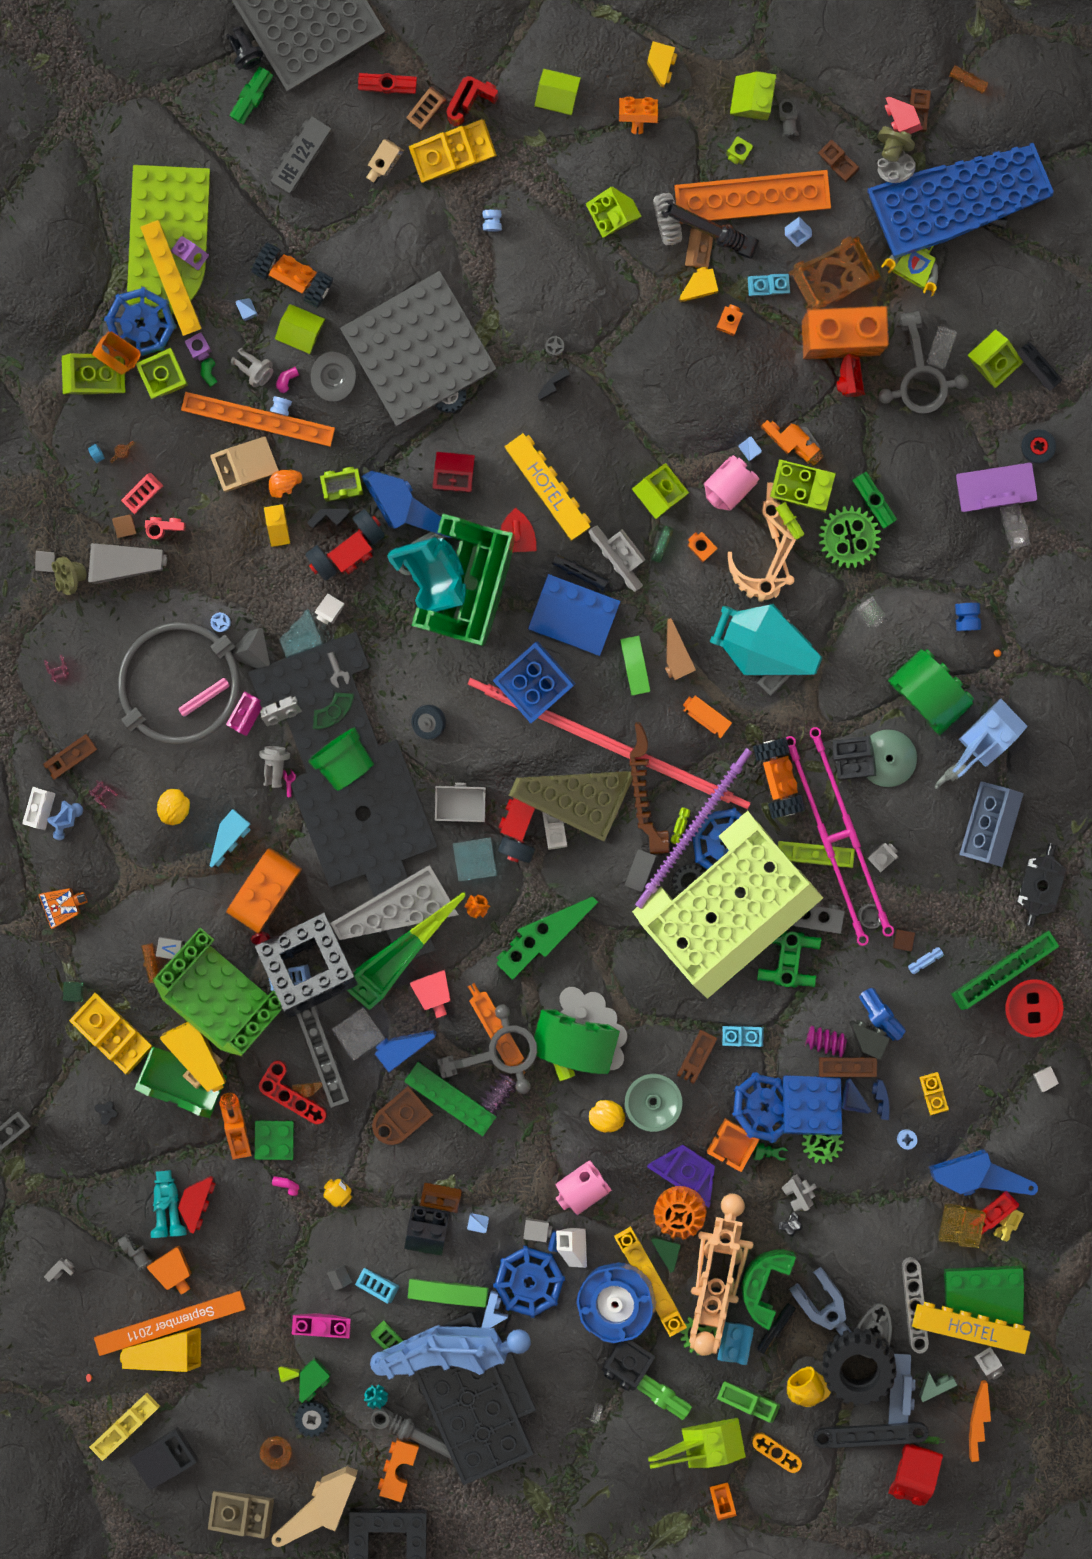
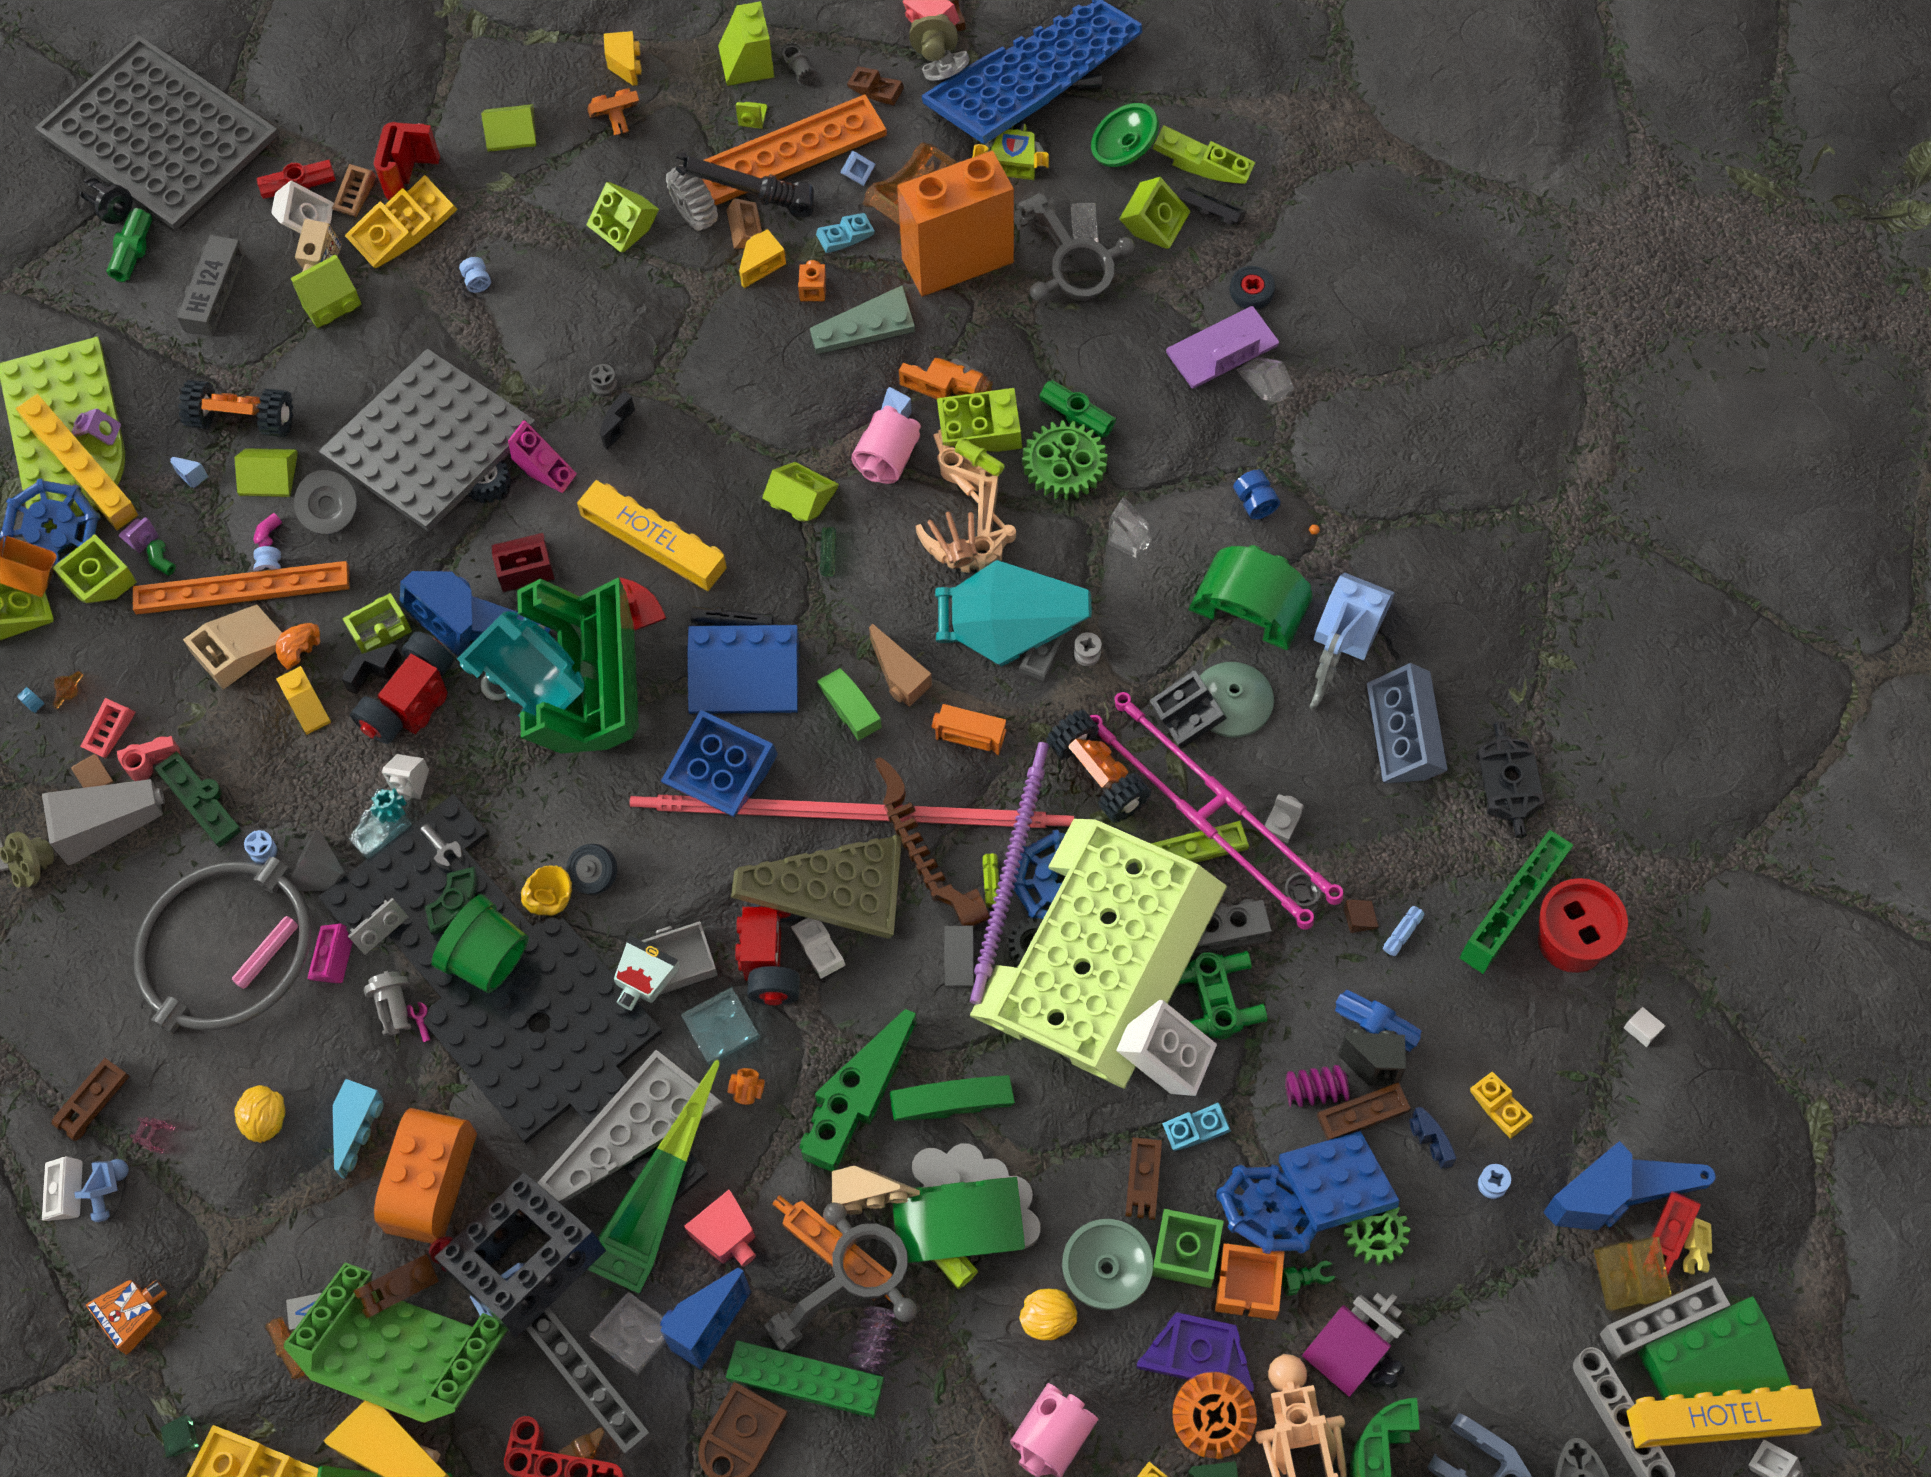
camera: 20 degrees left, 25 degrees down
clear pink piece [44,654,69,683] -> none
light grey piece [231,348,273,387] -> none
light grey bracket [588,525,646,592] -> none
orange brick [687,532,718,562] -> none
red slope [837,354,865,397] -> none
dark blue slope [841,1078,871,1113] -> none
none -> dark green hinge [154,751,242,848]
none -> white slope [271,181,334,234]
none -> lime slope [291,254,362,328]
none -> reddish brown plate [353,1254,439,1318]
none -> teal gear [370,788,407,824]
none -> dark pink slope [508,421,577,493]
none -> yellow hair [521,865,572,916]
none -> light aqua torso [614,935,680,1011]
none -> sand green wing [810,286,915,354]
none -> tan slope [832,1166,920,1215]
none -> green slope [889,1075,1015,1121]
none -> nougat plant [927,512,977,567]
none -> light grey wheel [1074,632,1102,666]
none -> green dish [1091,103,1159,167]
none -> white slope [1116,1000,1217,1096]
none -> lime slope [1152,125,1255,184]
none -> bright green brick [1152,1209,1224,1288]
none -> magenta slope [1302,1305,1391,1397]
none -> light grey brick [1600,1277,1730,1362]

